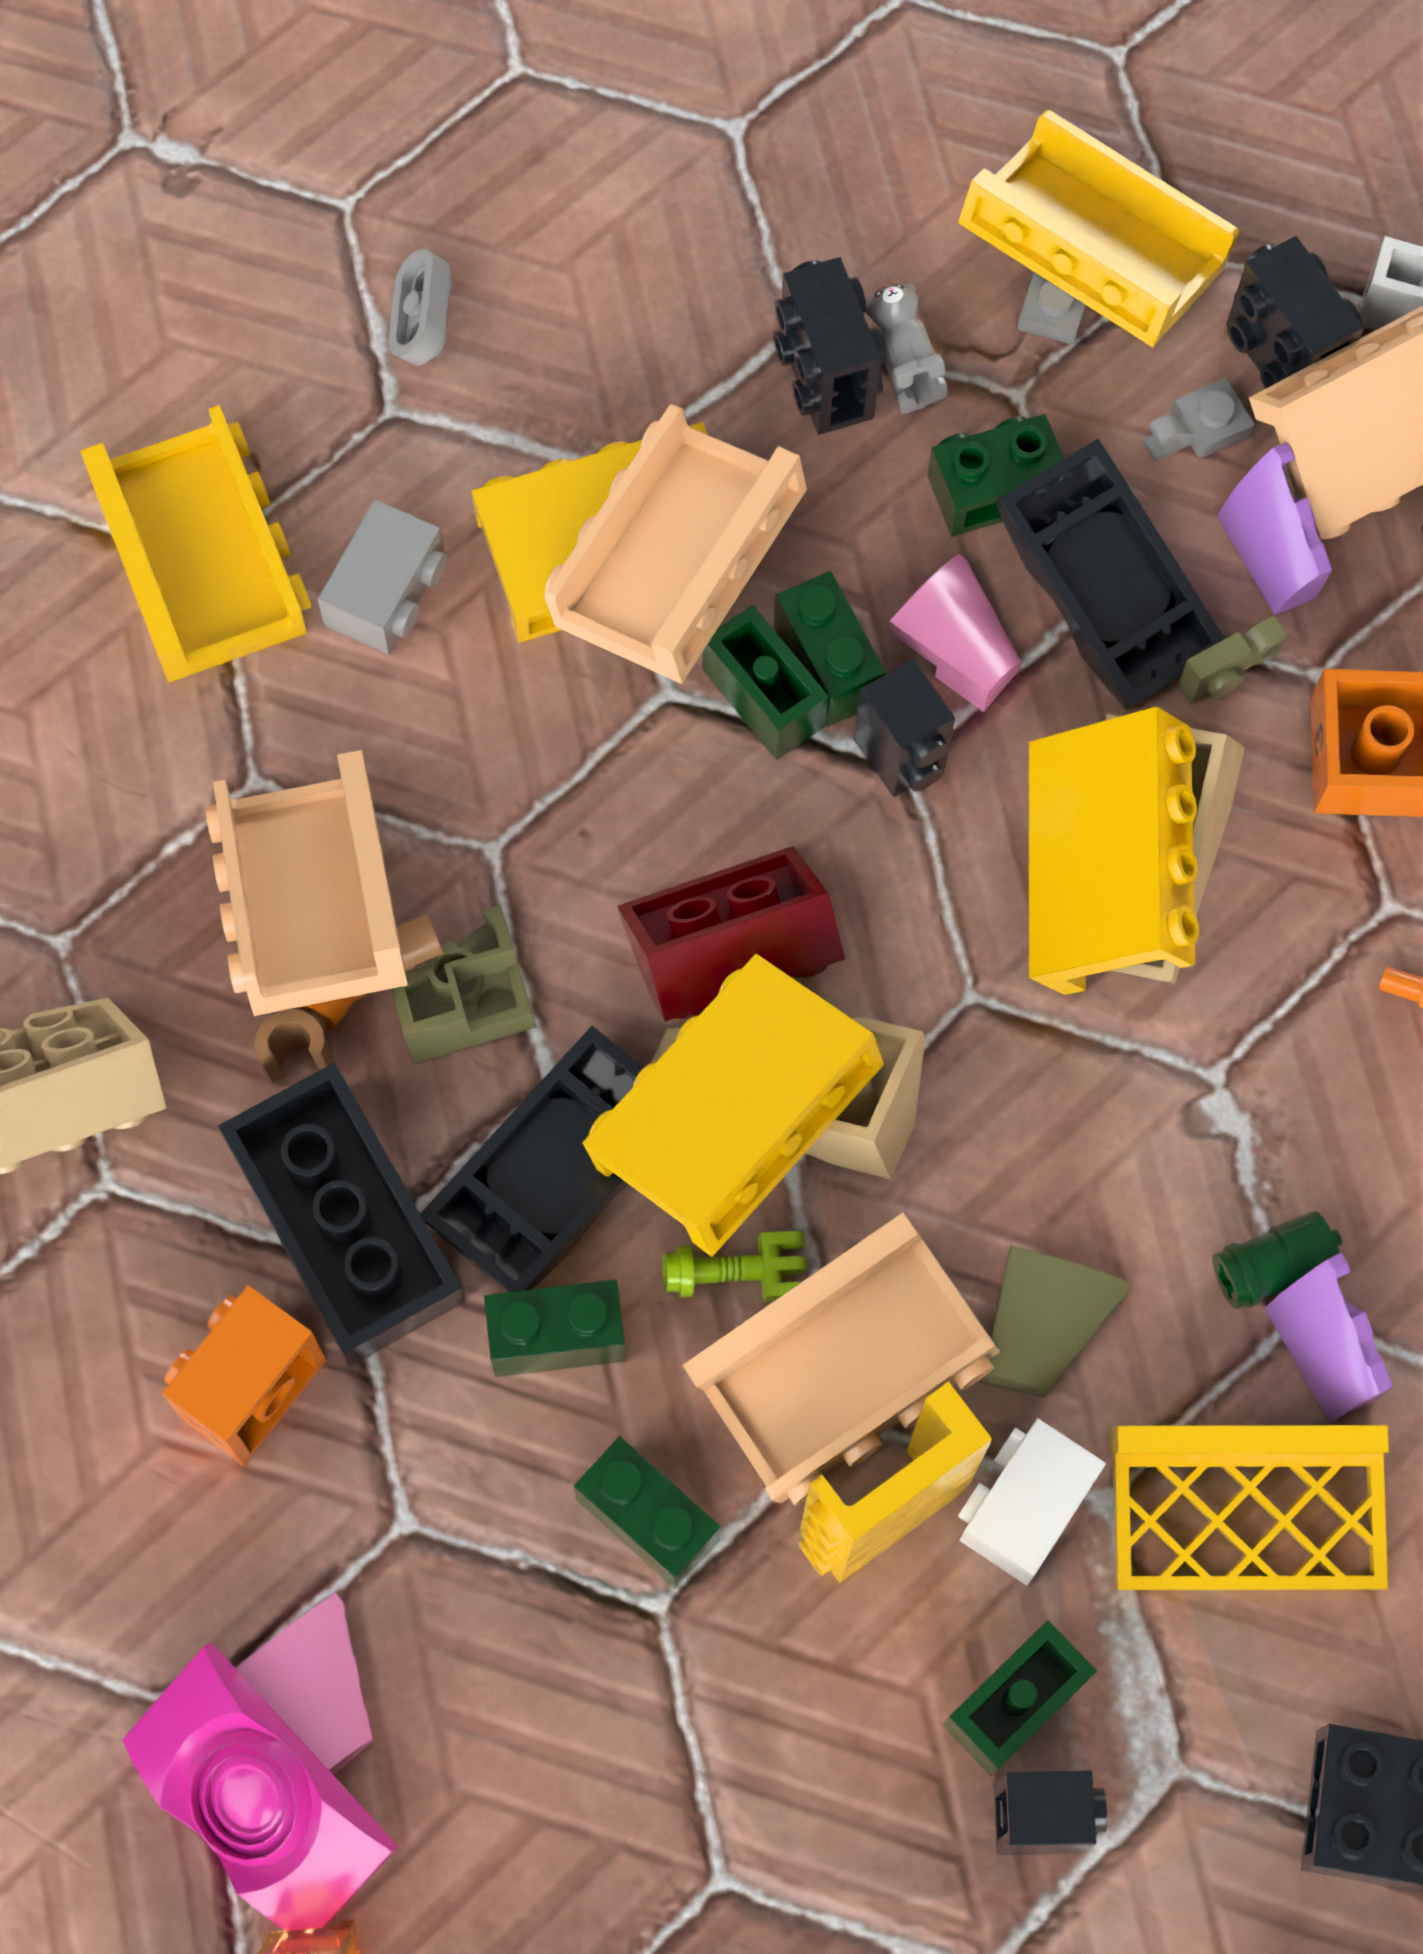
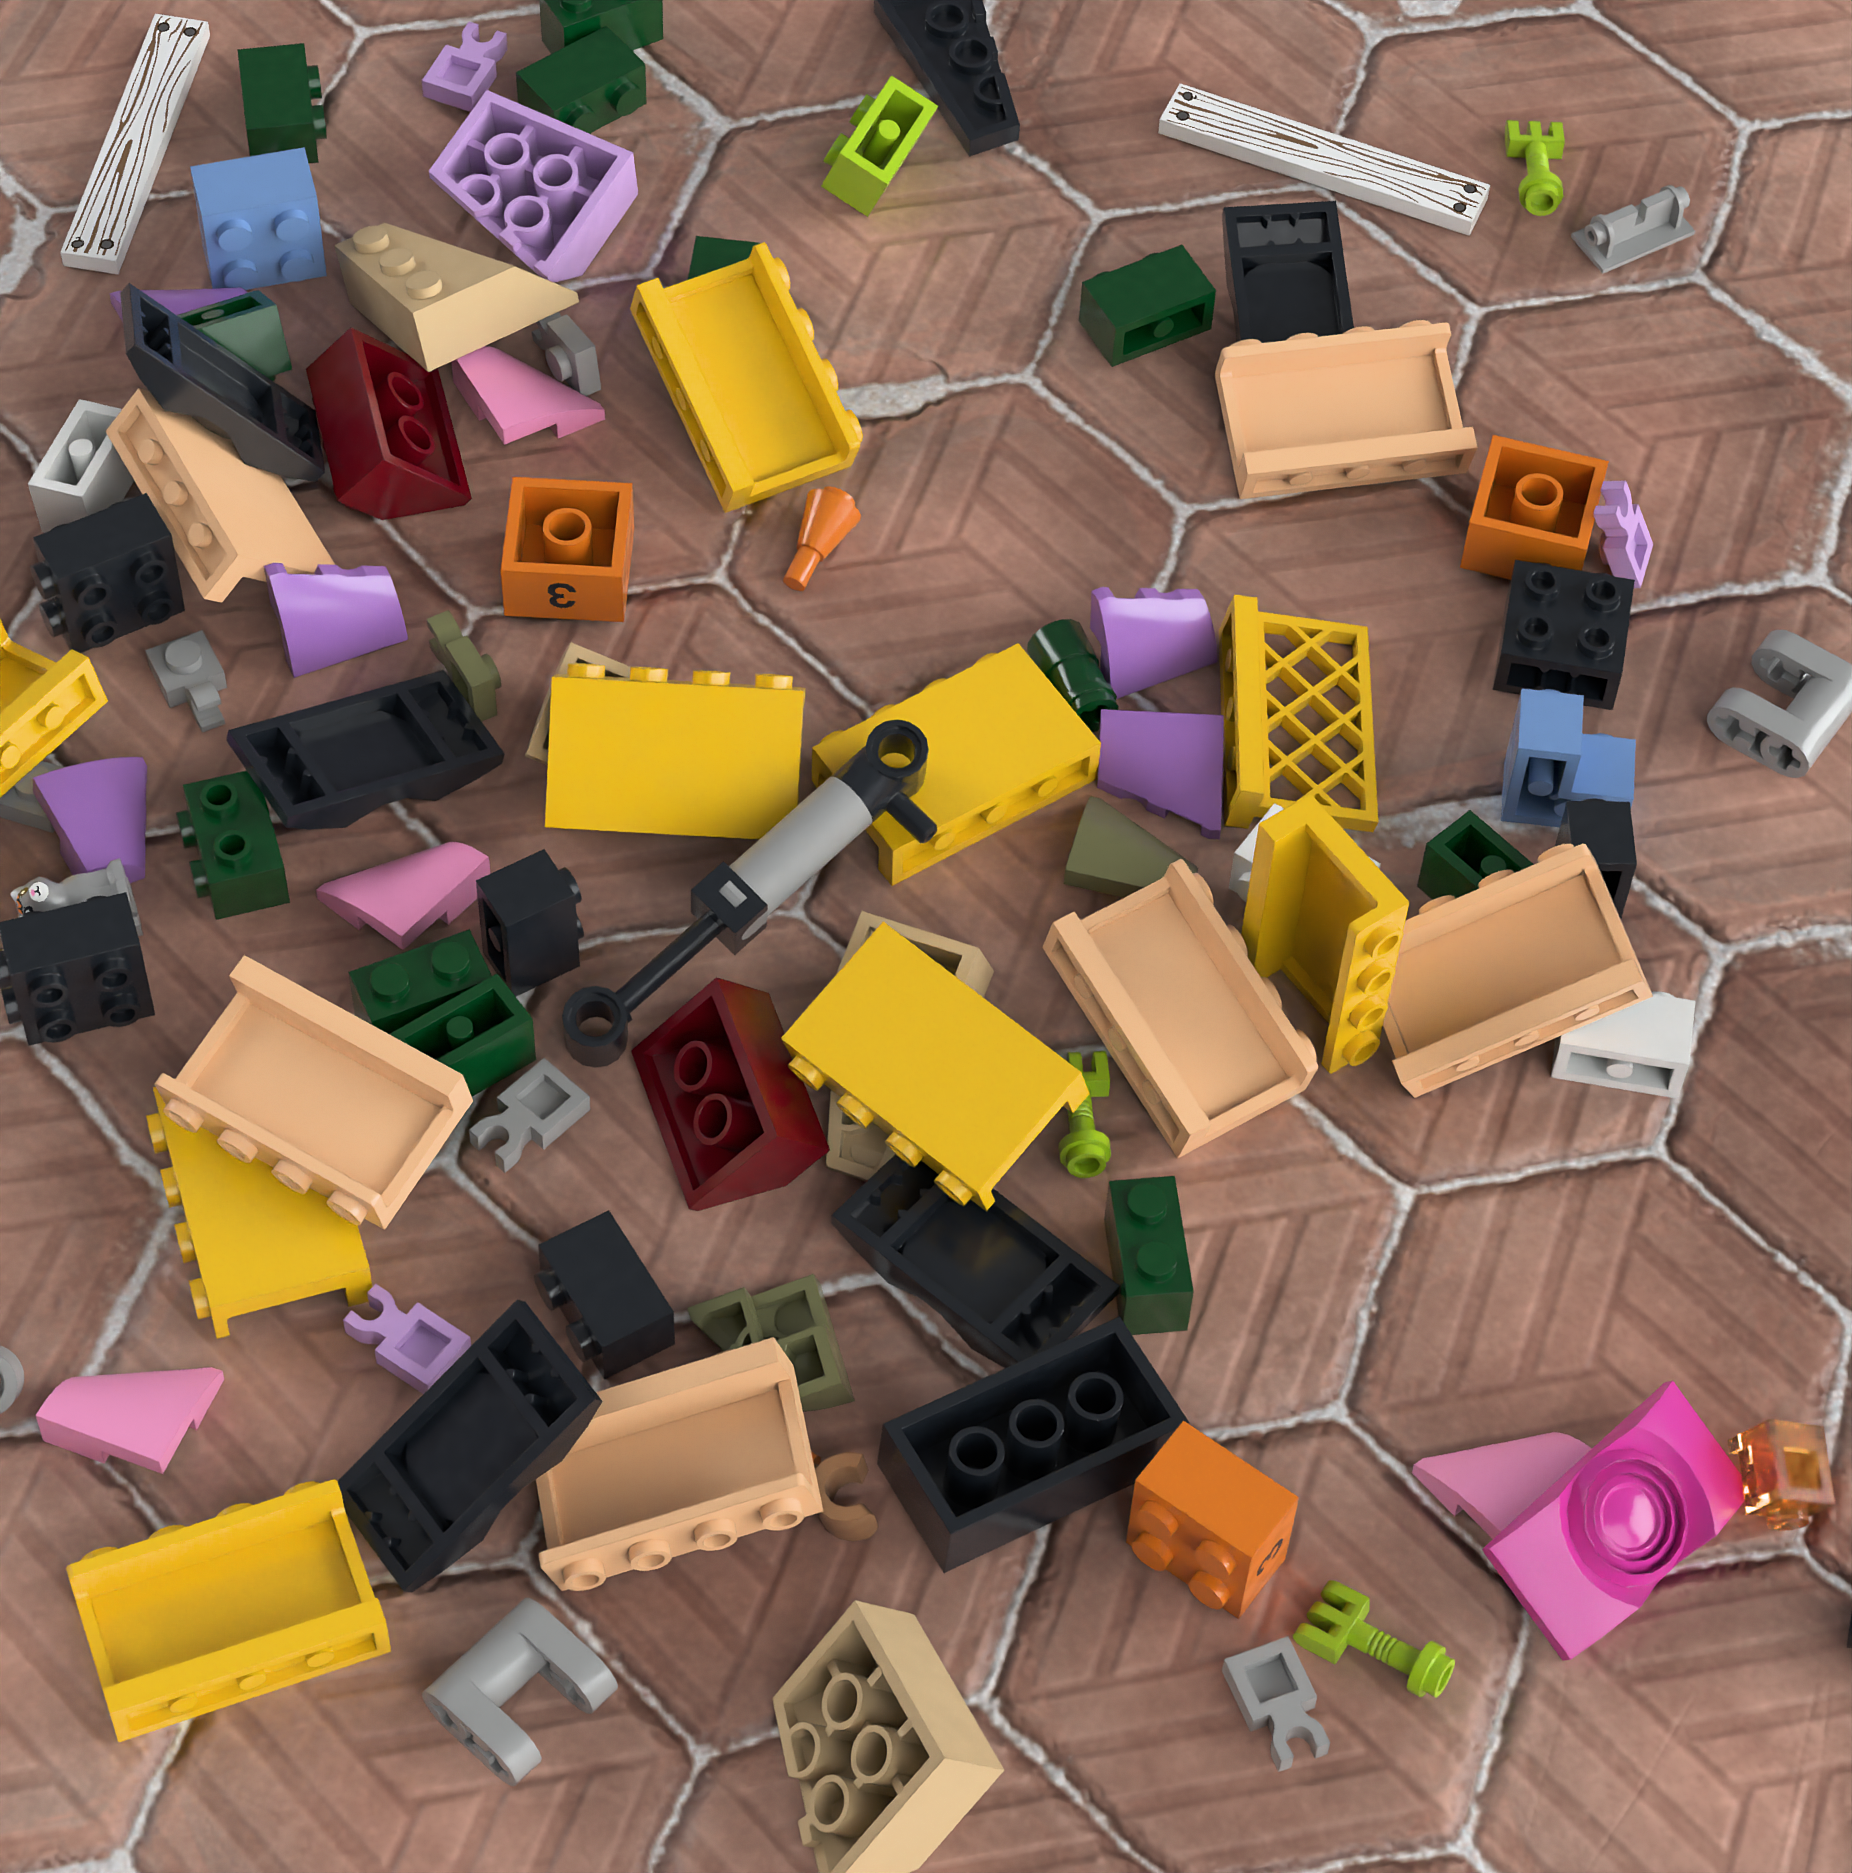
camera: 90 degrees left, 15 degrees down
light grey brick [317,499,448,655] -> none
dark green brick [573,1435,721,1589] -> none
none -> medium lavender slope [33,757,147,883]
none -> bright pink slope [36,1367,224,1474]
none -> black slope [338,1299,603,1593]
none -> lavender plate [343,1284,471,1394]
none -> light grey connector [422,1598,618,1786]
none -> light grey plate [469,1058,590,1173]
none -> black brick [534,1210,675,1380]
none -> black piece [562,719,937,1068]
none -> yellow panel [812,643,1101,886]
none -> medium lavender slope [1097,709,1224,839]
none -> light grey plate [1222,1636,1330,1772]
none -> lime hinge [1293,1580,1455,1698]
none -> light nougat panel [1383,844,1653,1098]
none -> medium blue brick [1501,688,1636,828]
none -> white brick [1551,991,1695,1099]

